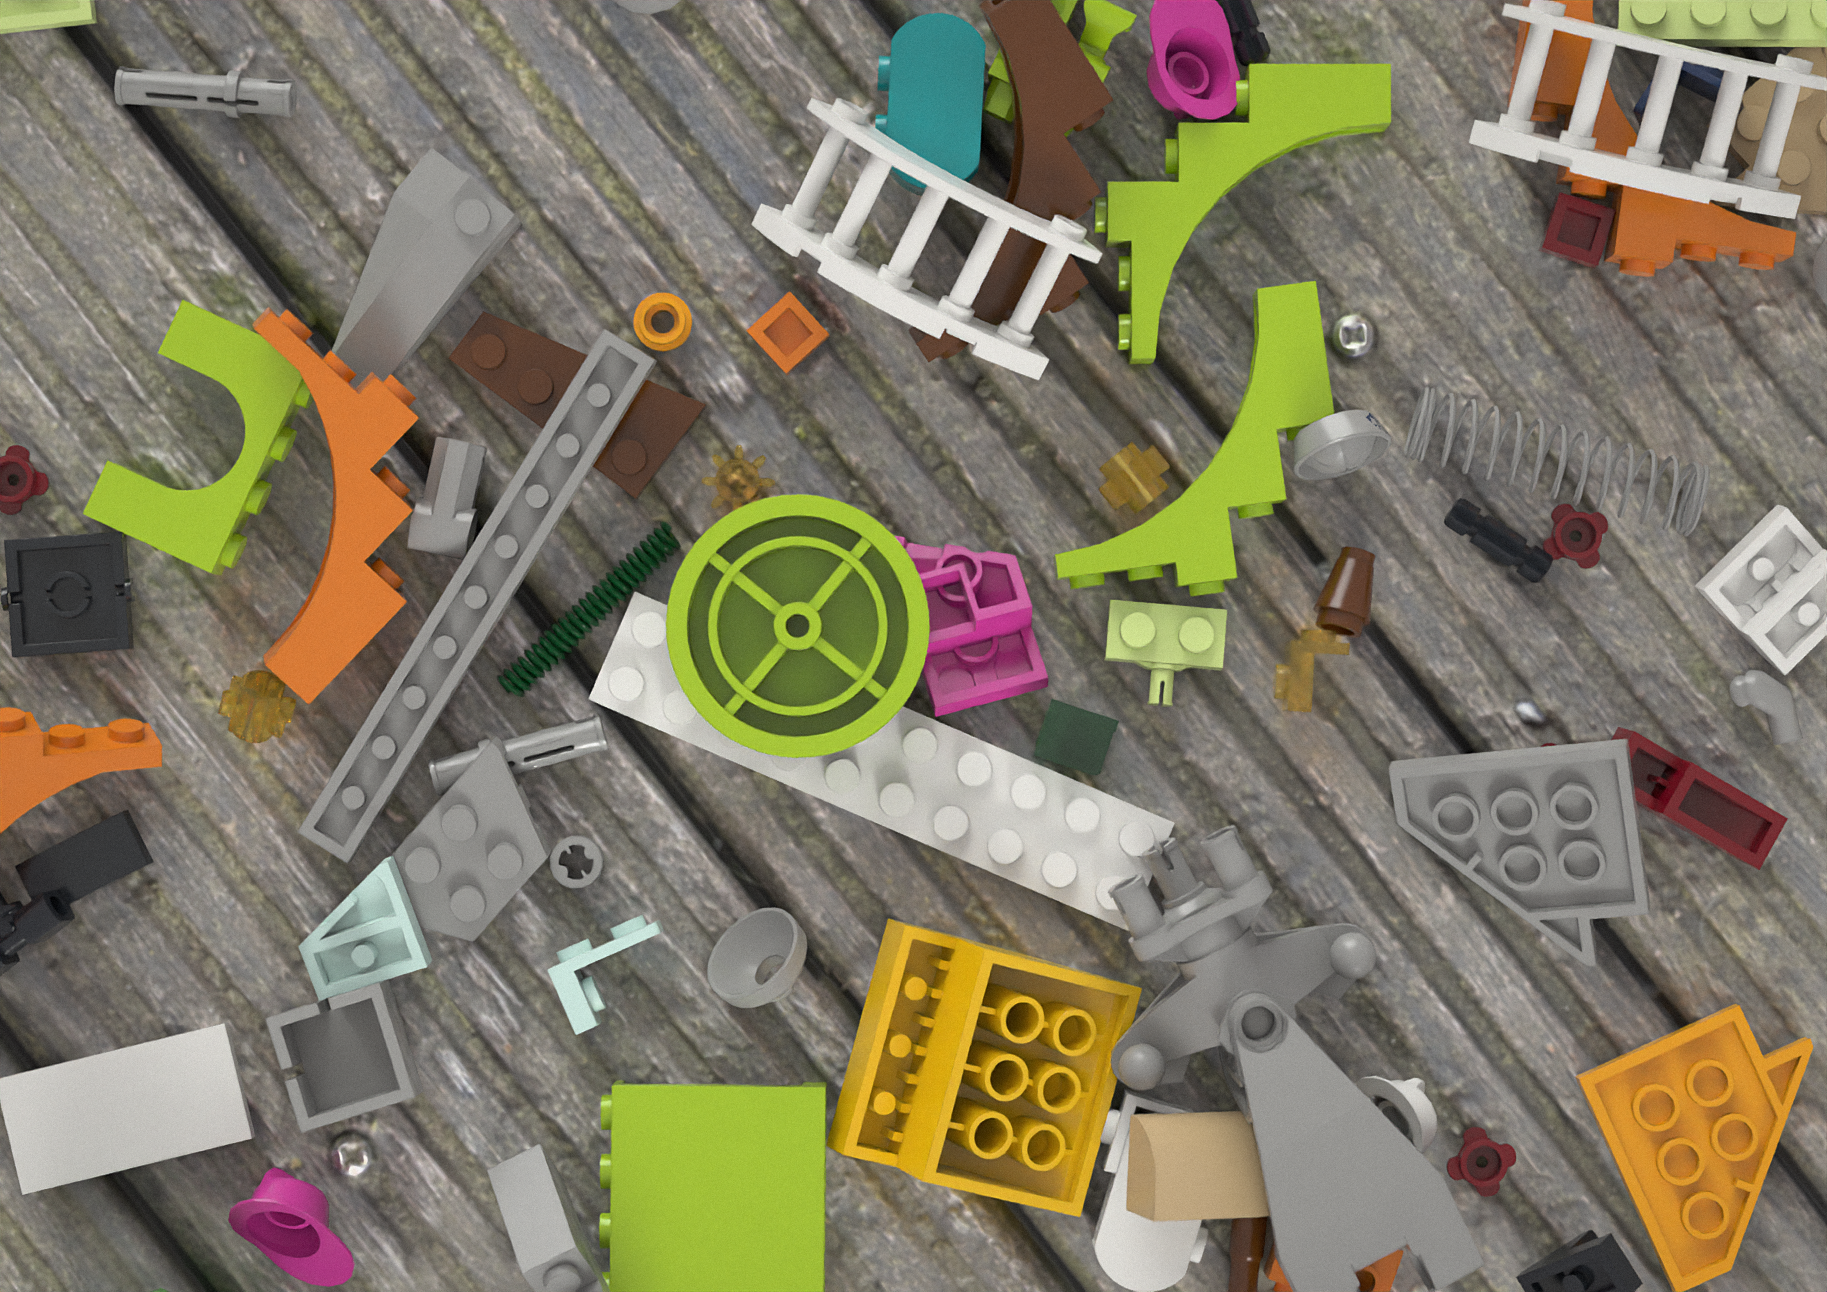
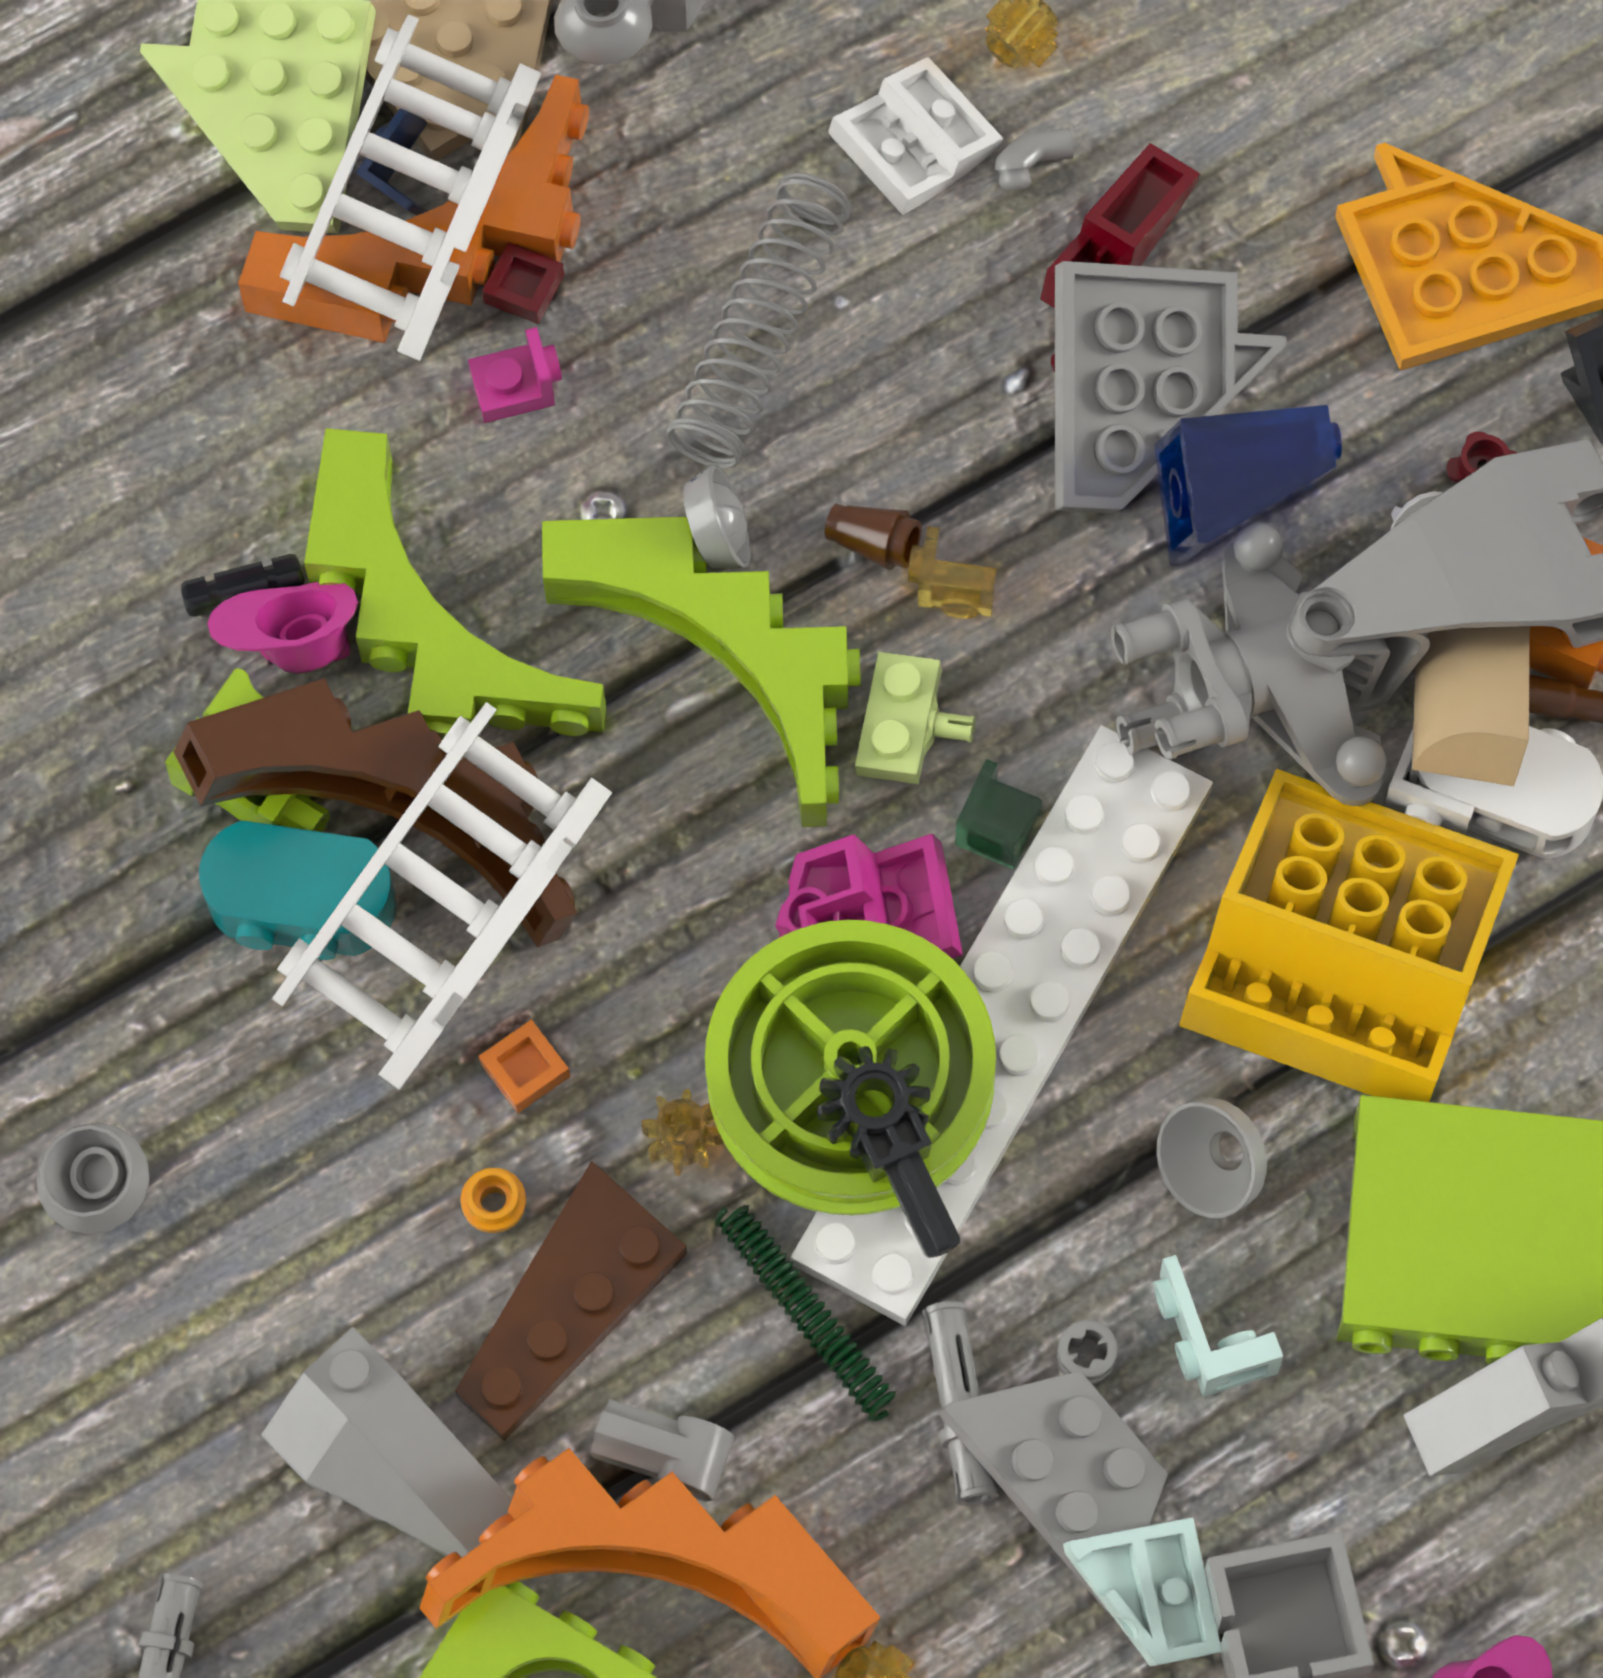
camera: 85 degrees left, 20 degrees down
light grey plate [298,329,657,863] -> none
clear yellow gear [1098,441,1170,515] -> none
black axle [1444,498,1553,583] -> none
dark red plate [1542,504,1608,569] -> none
none -> dark pink bracket [468,327,562,423]
none -> black gear [817,1046,960,1258]
none -> clear blue slope [1154,405,1342,566]

